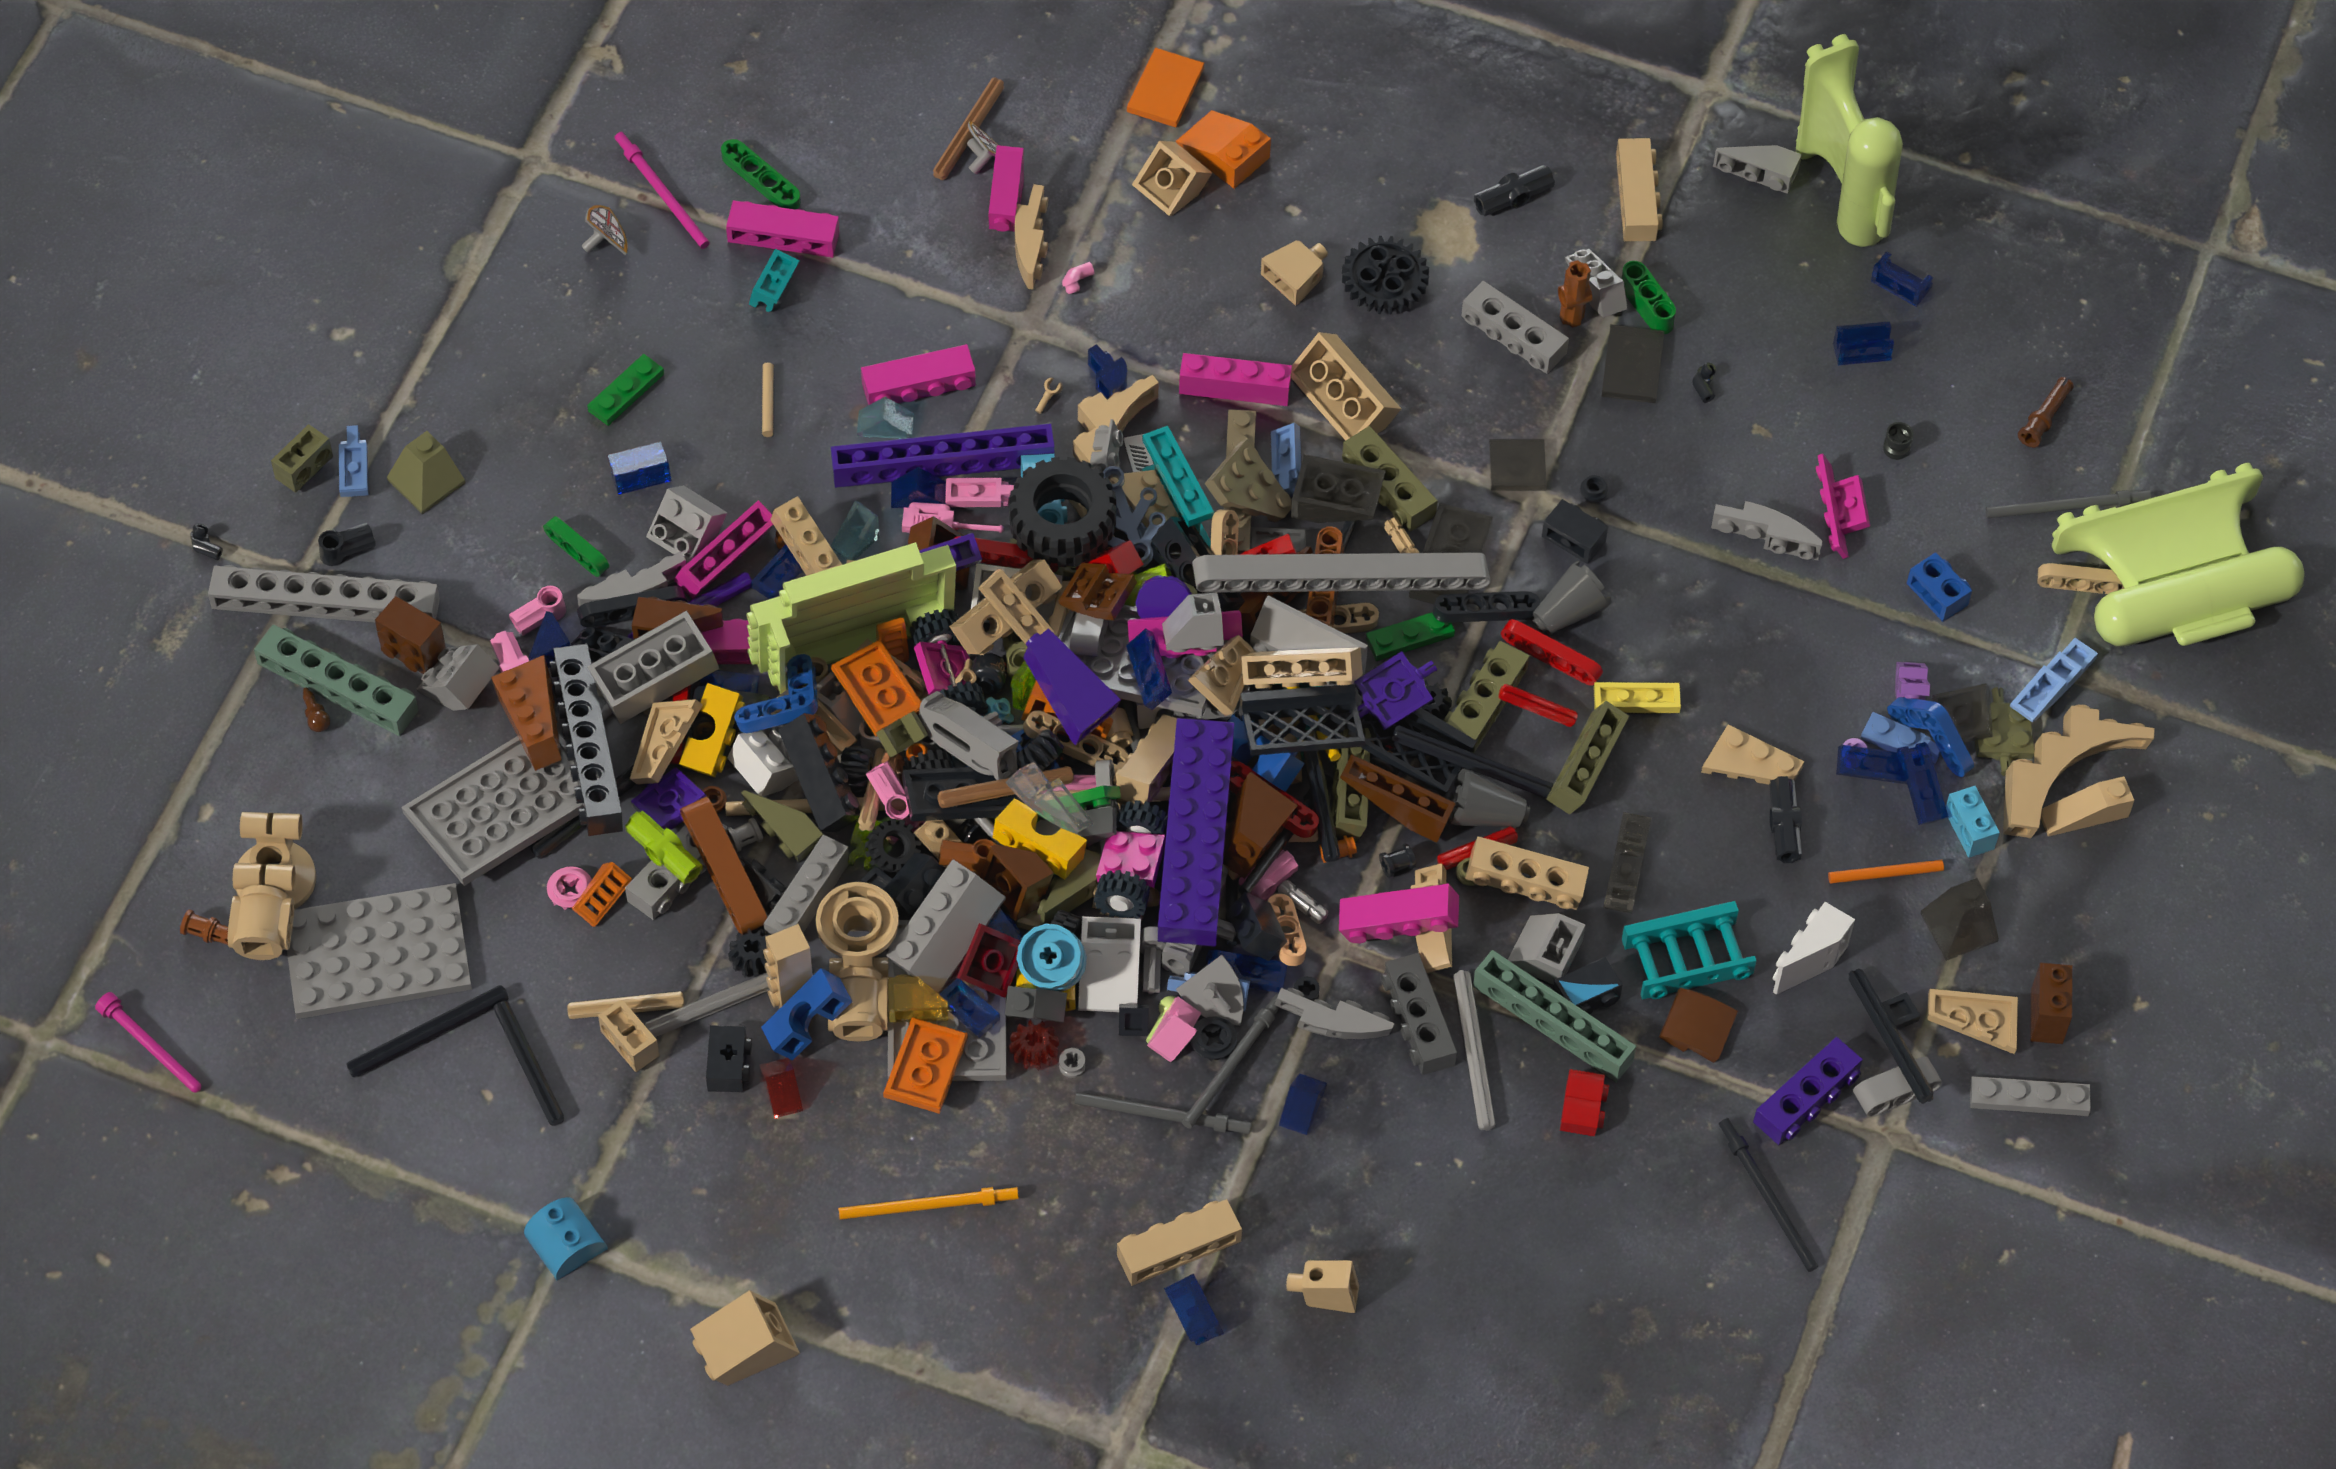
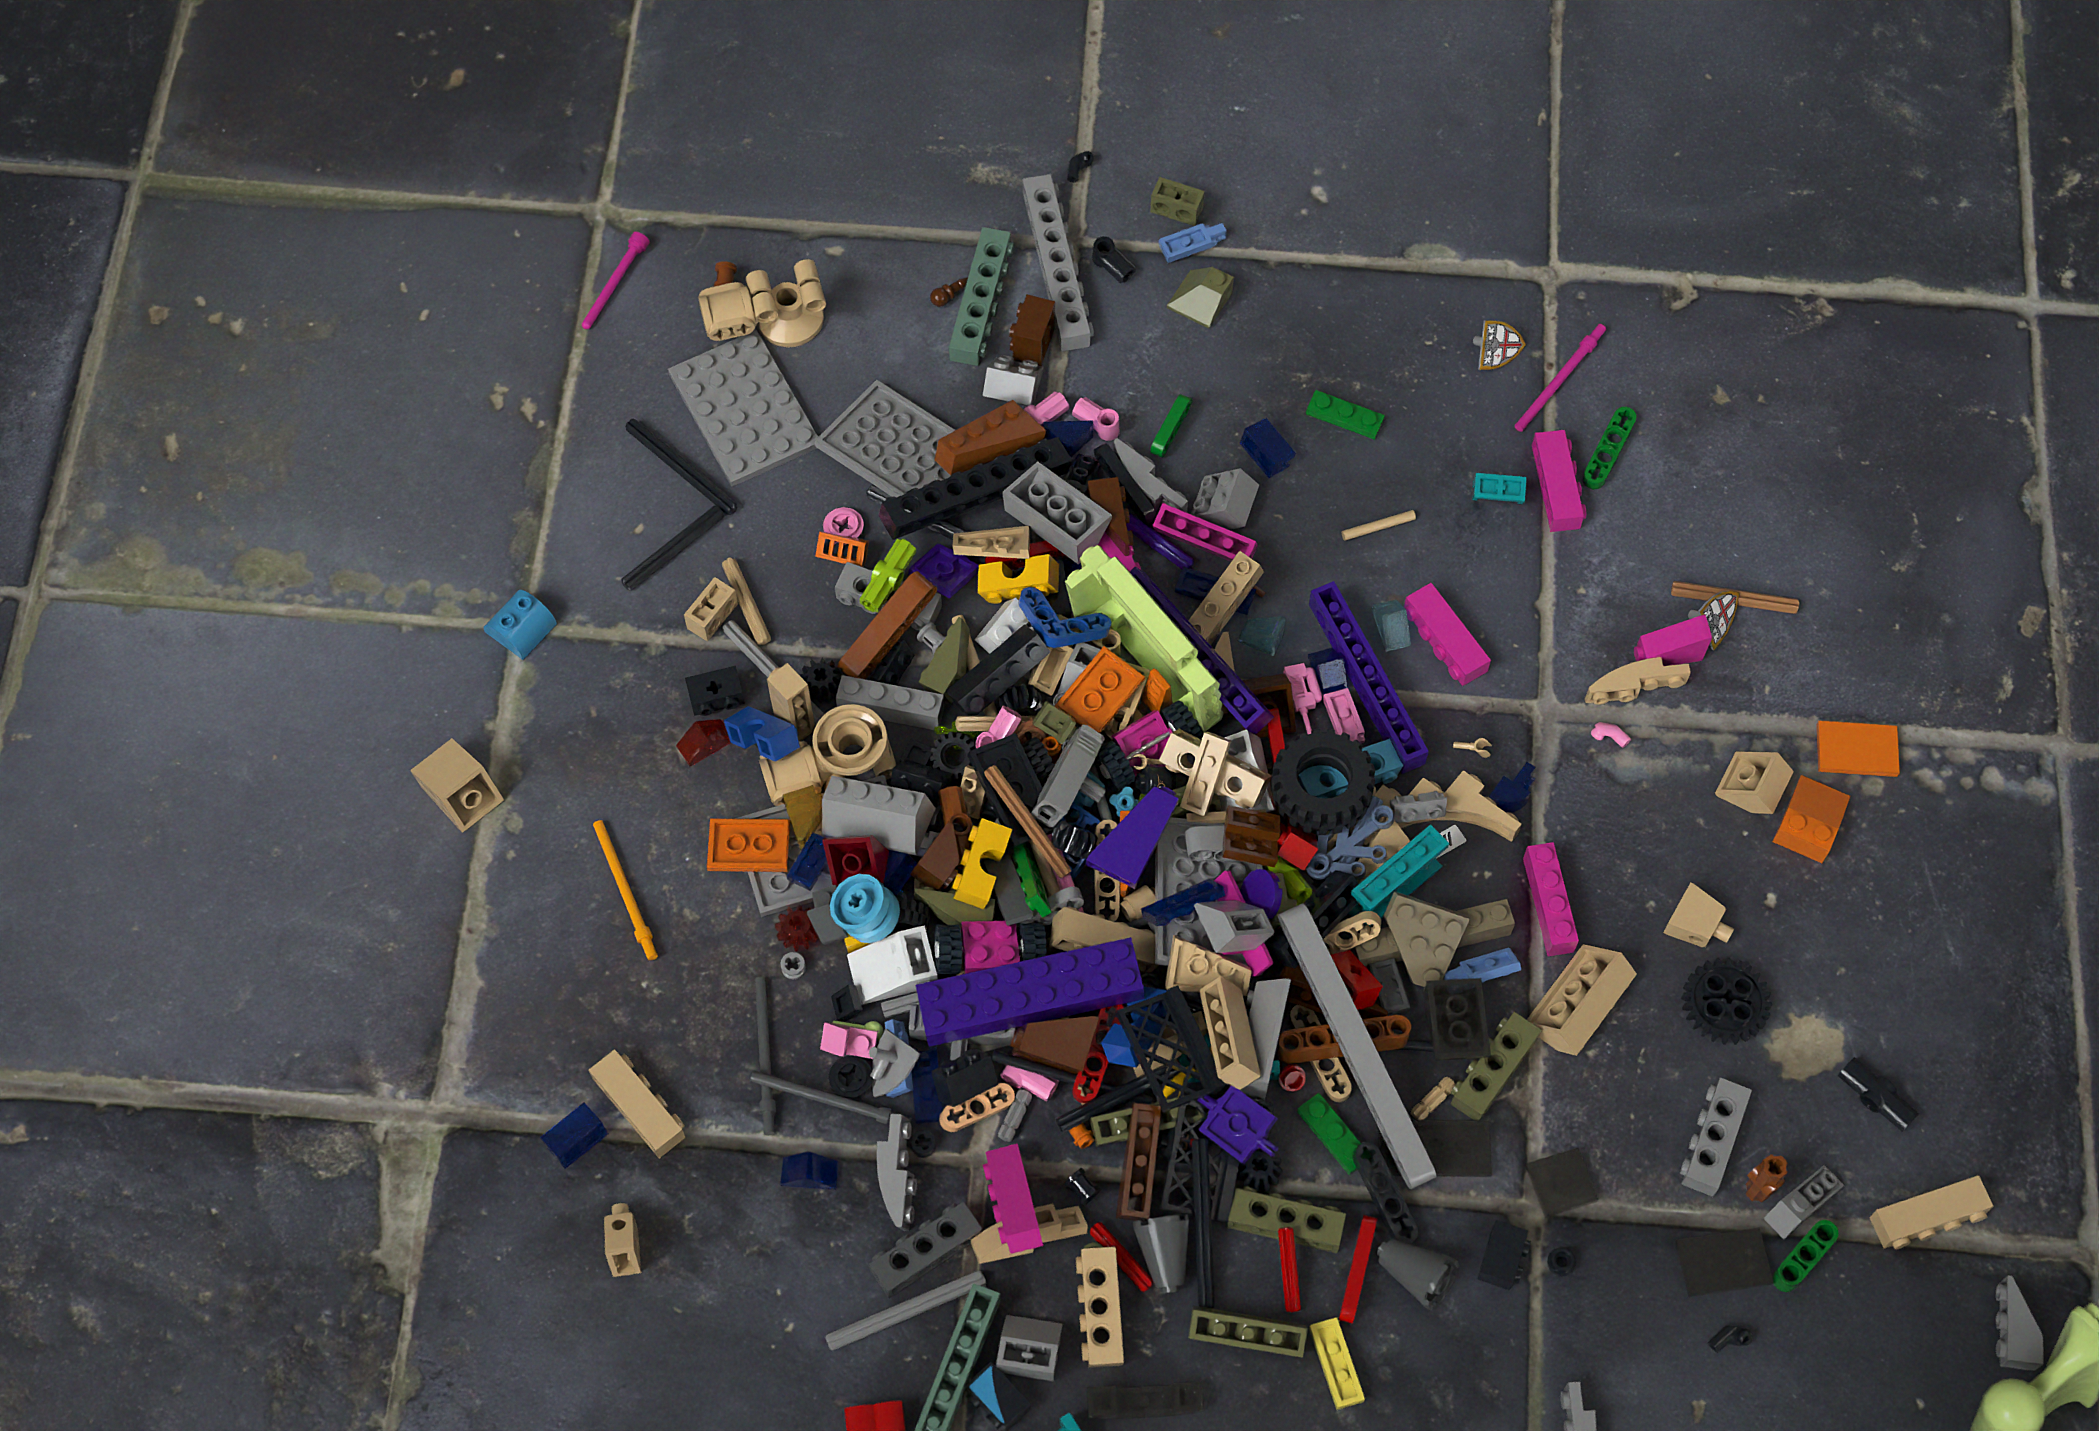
camera: 75 degrees right, 5 degrees up
dark orange plate [702,786,727,813] -> none
clear slope [1005,762,1094,834] -> none

